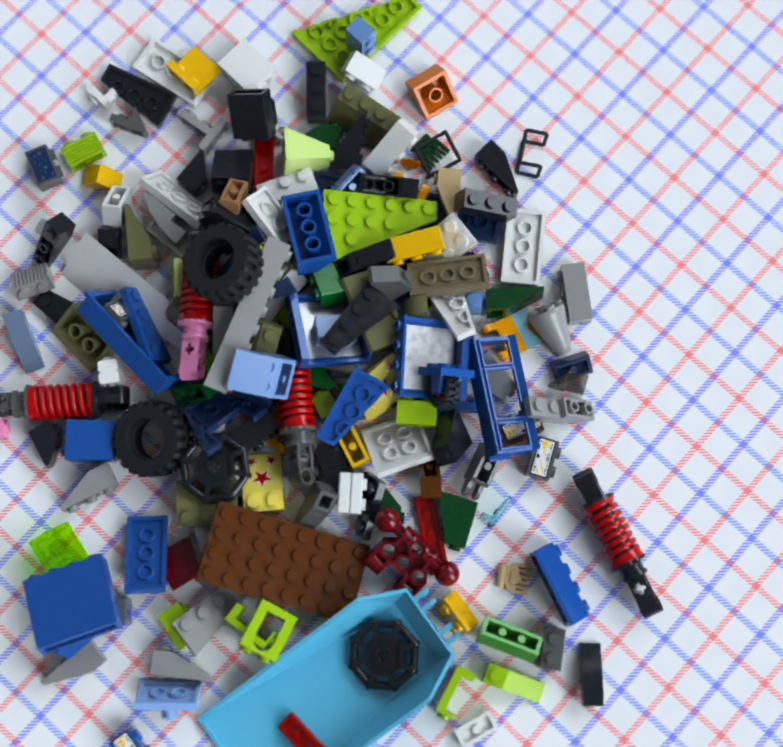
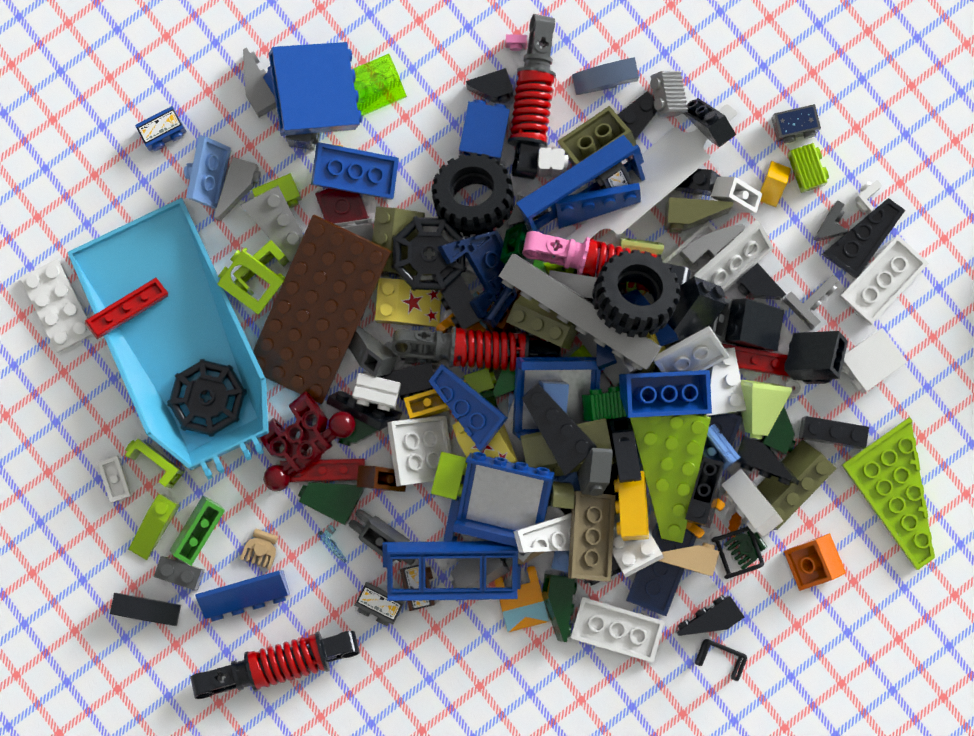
camera: 100 degrees right, 5 degrees up
light grey slope [60,463,120,513] -> none
yellow bracket [166,46,222,97] -> none
medium nougat slope [219,178,249,215] -> none
medium blue slope [225,349,297,400] -> none
white brick [340,50,387,92] -> none
medium blue brick [345,16,376,56] -> none
plate [418,363,475,409] -> none
black slope [431,408,473,467] -> none
yellow bracket [435,590,479,635] -> none
brick [454,188,518,223] -> none
light grey slope [523,396,595,423] -> none
light grey cone [527,299,571,356] -> none
clear smoke slope [548,371,589,396] -> none
dark blue slope [549,351,593,384] -> none
light grey brick [557,262,593,325] -> none

